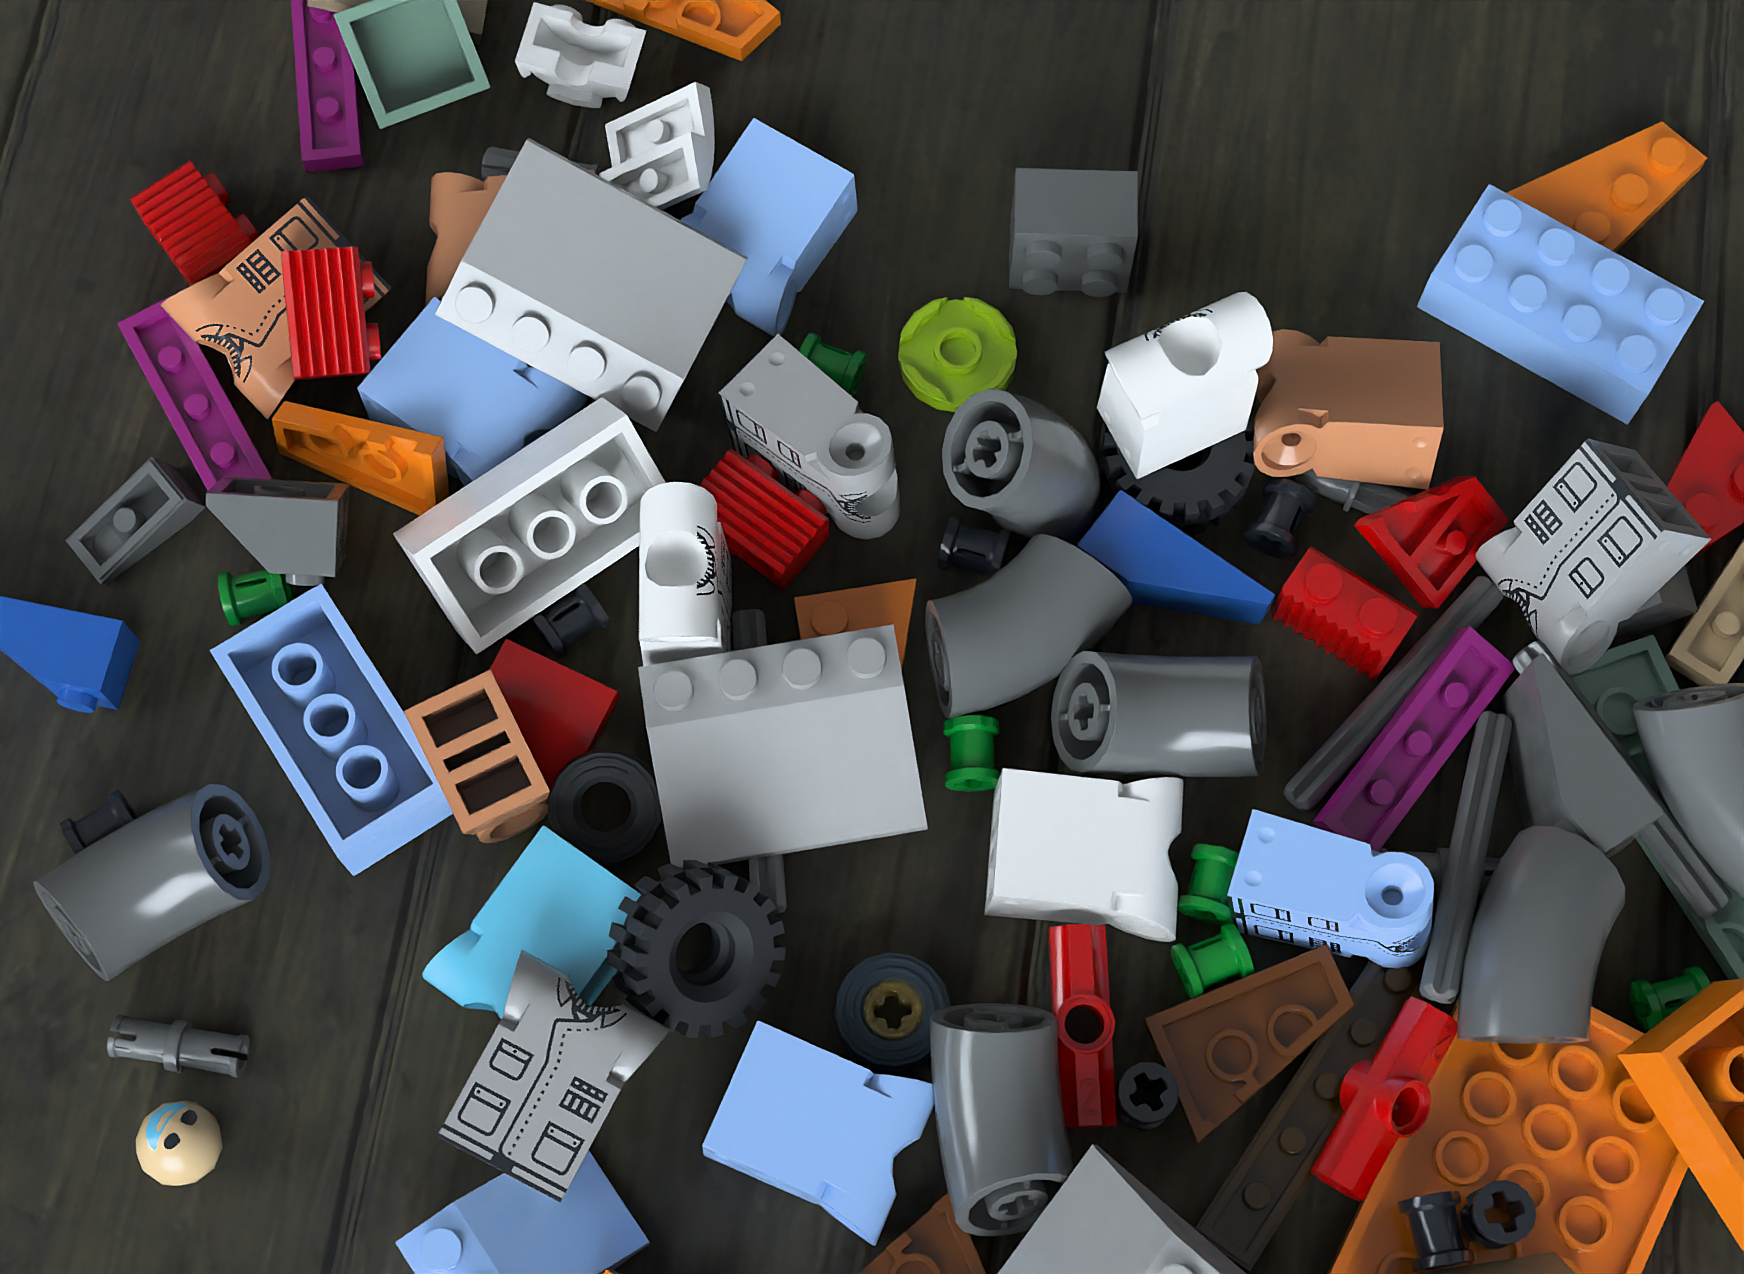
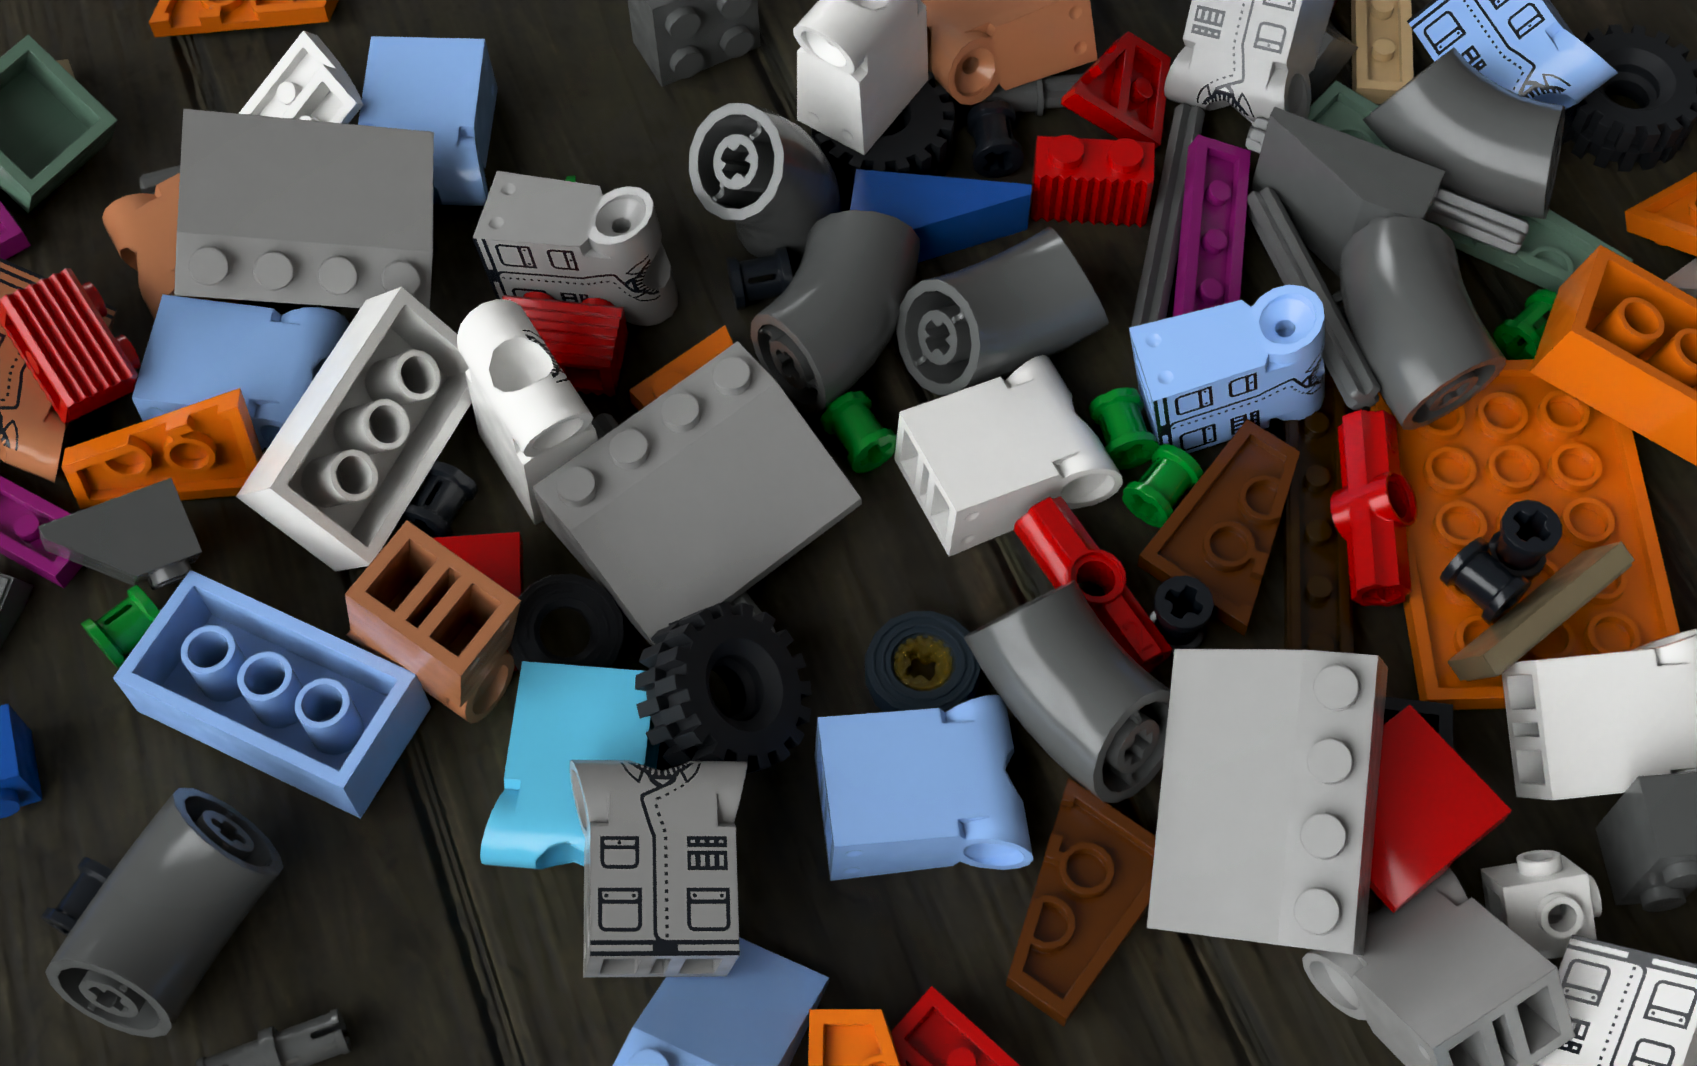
camera: 30 degrees left, 10 degrees down
white cylinder [515,2,647,108] -> none
lime tile [898,297,1017,412] -> none

